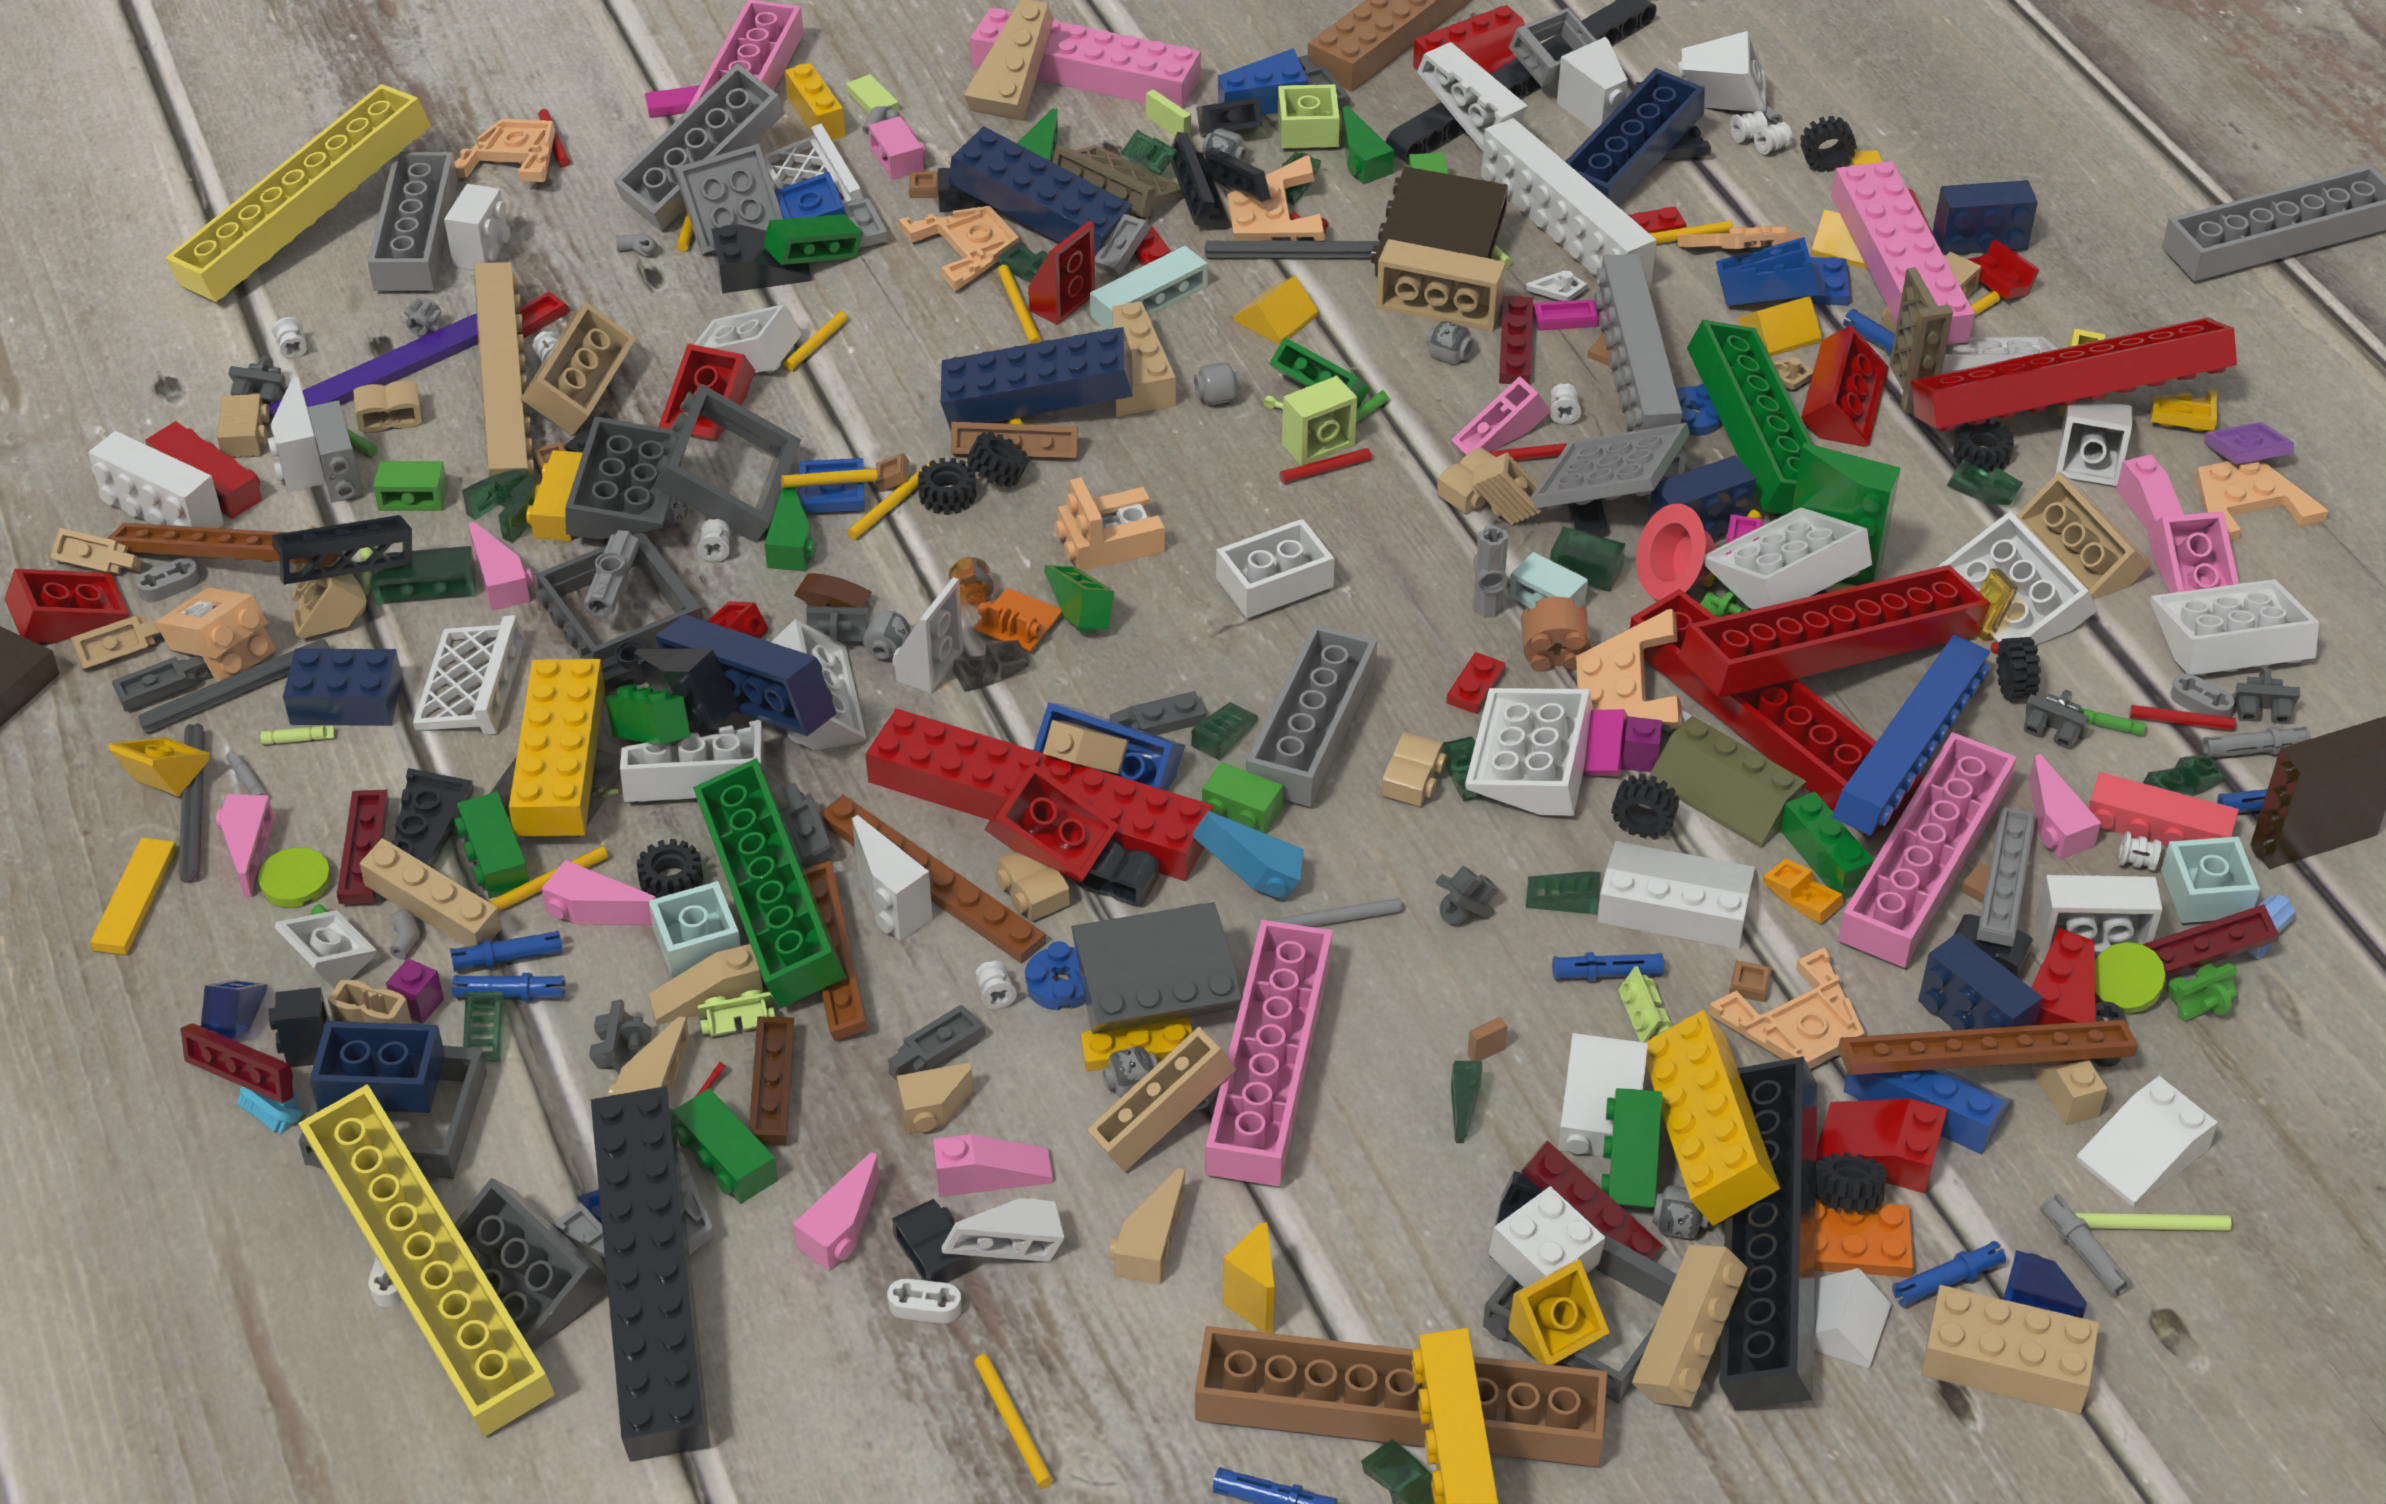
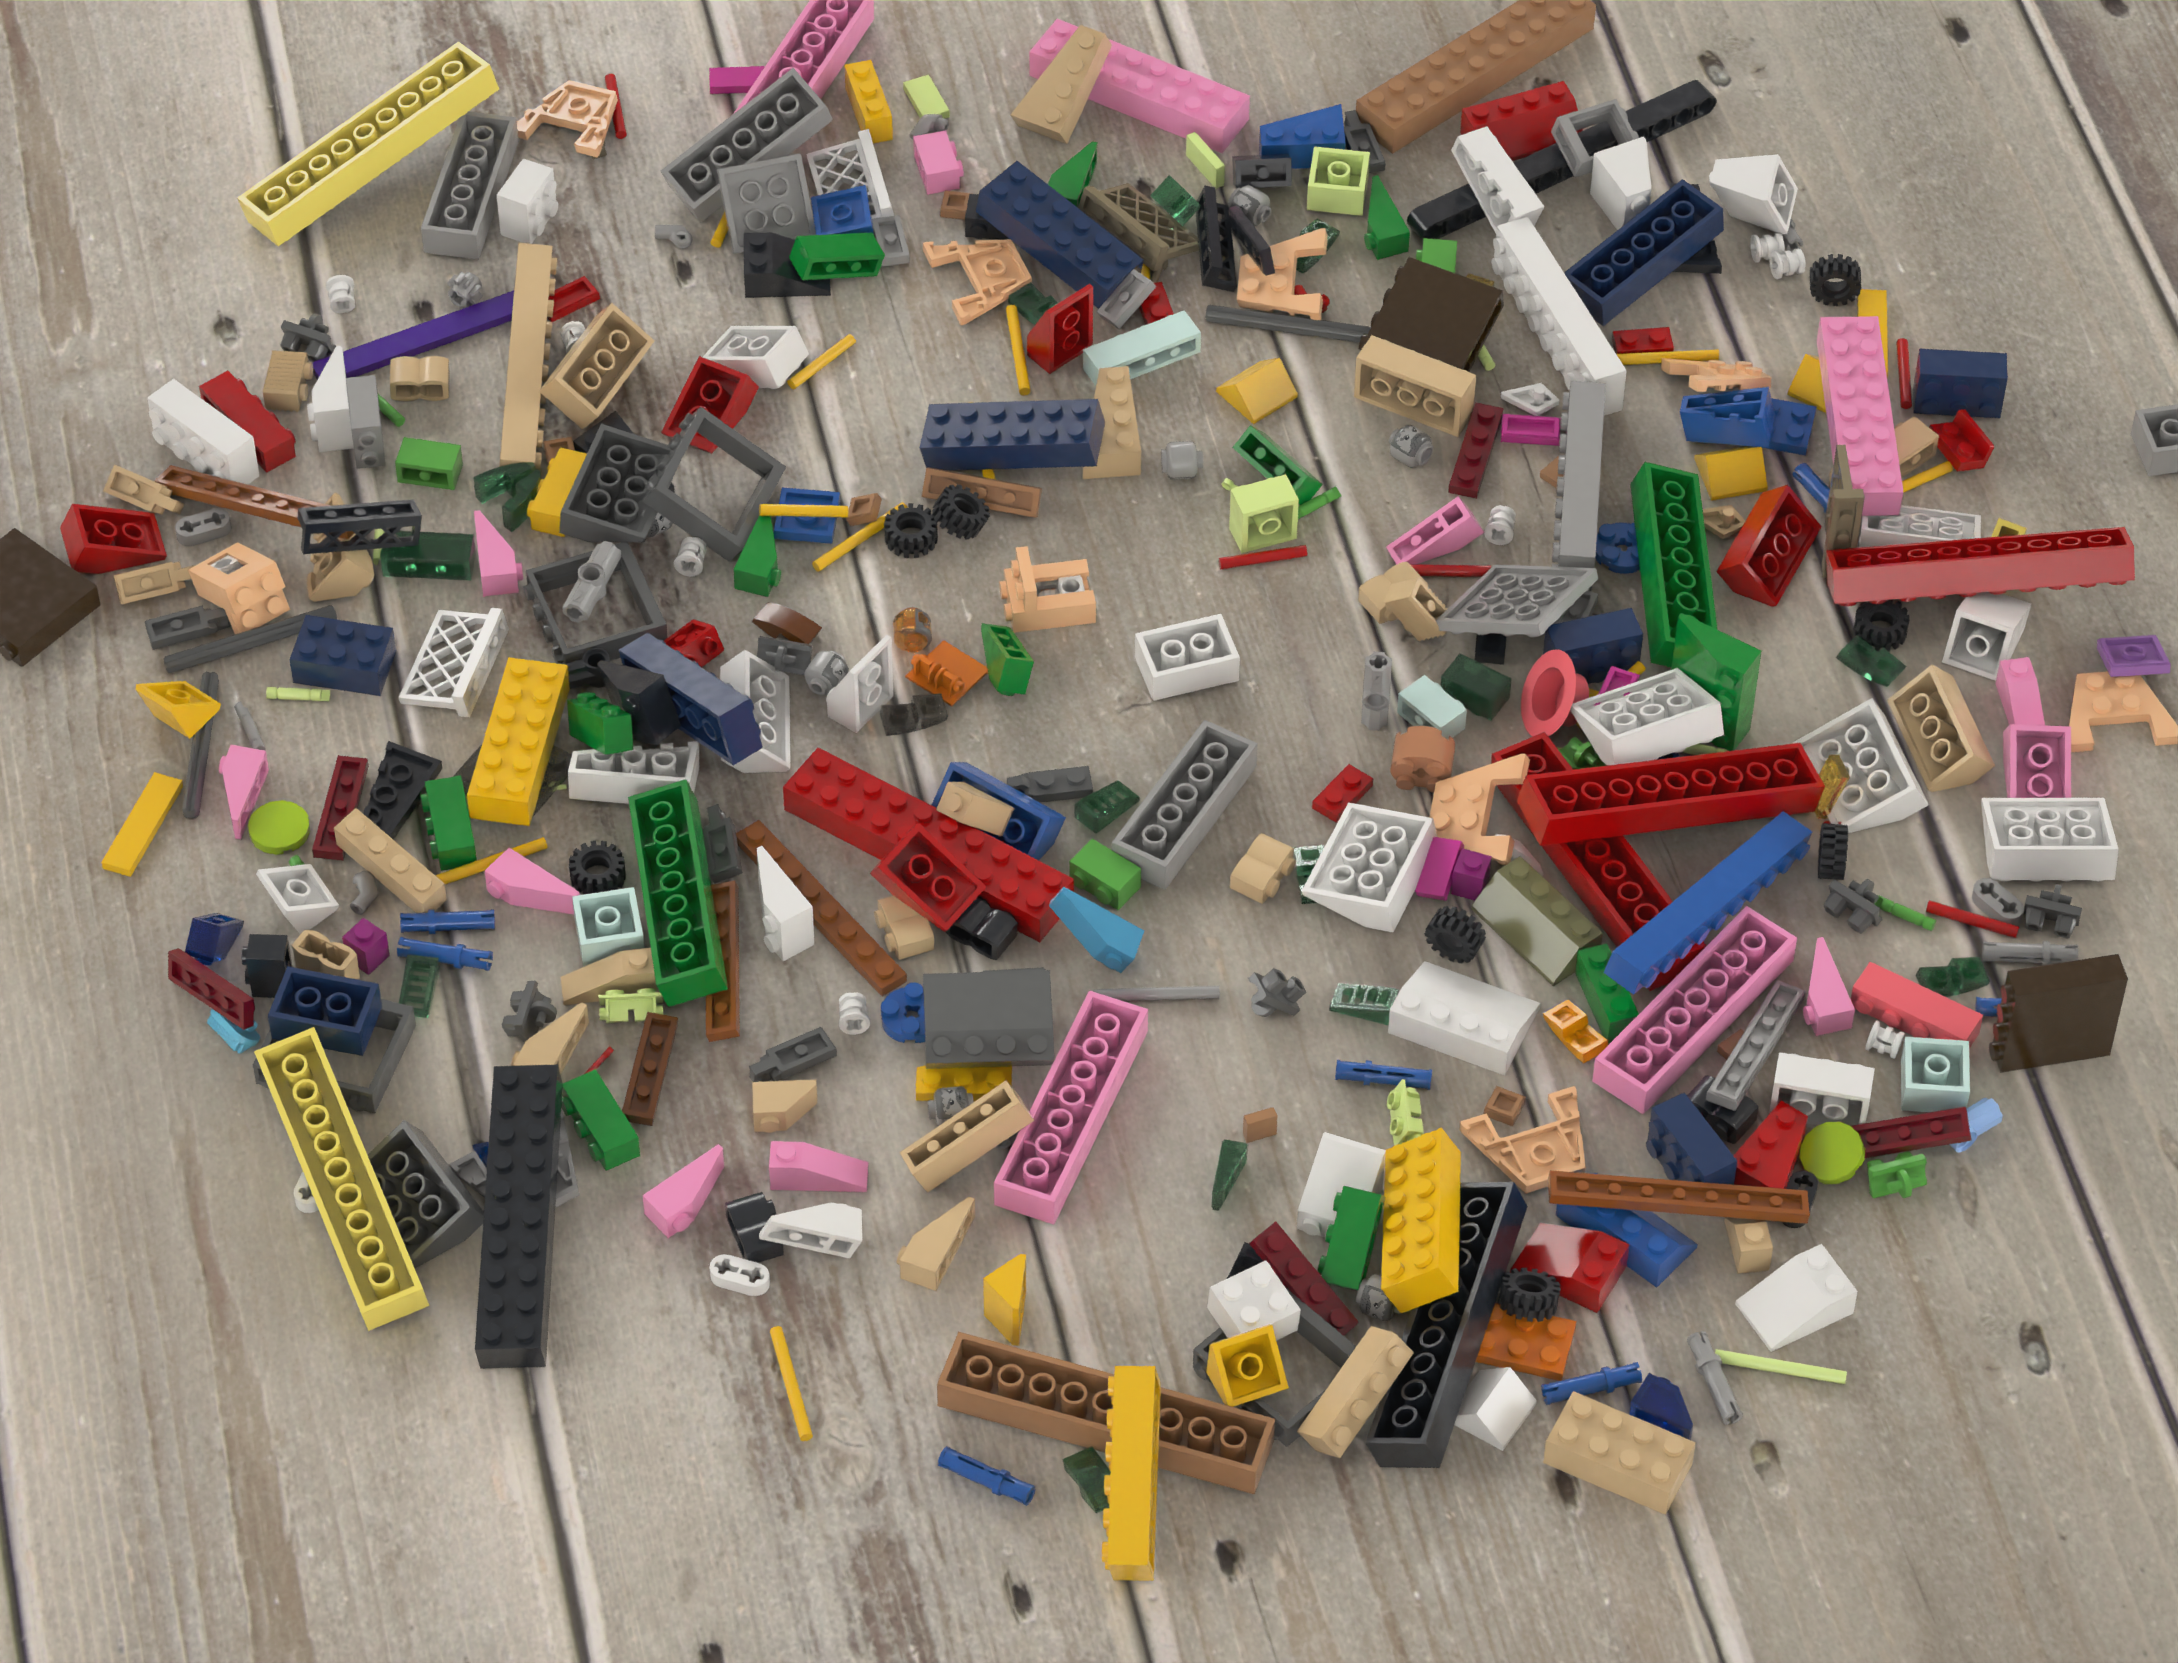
camera: 10 degrees right, 5 degrees up
yellow wing [2151,390,2217,431] -> none

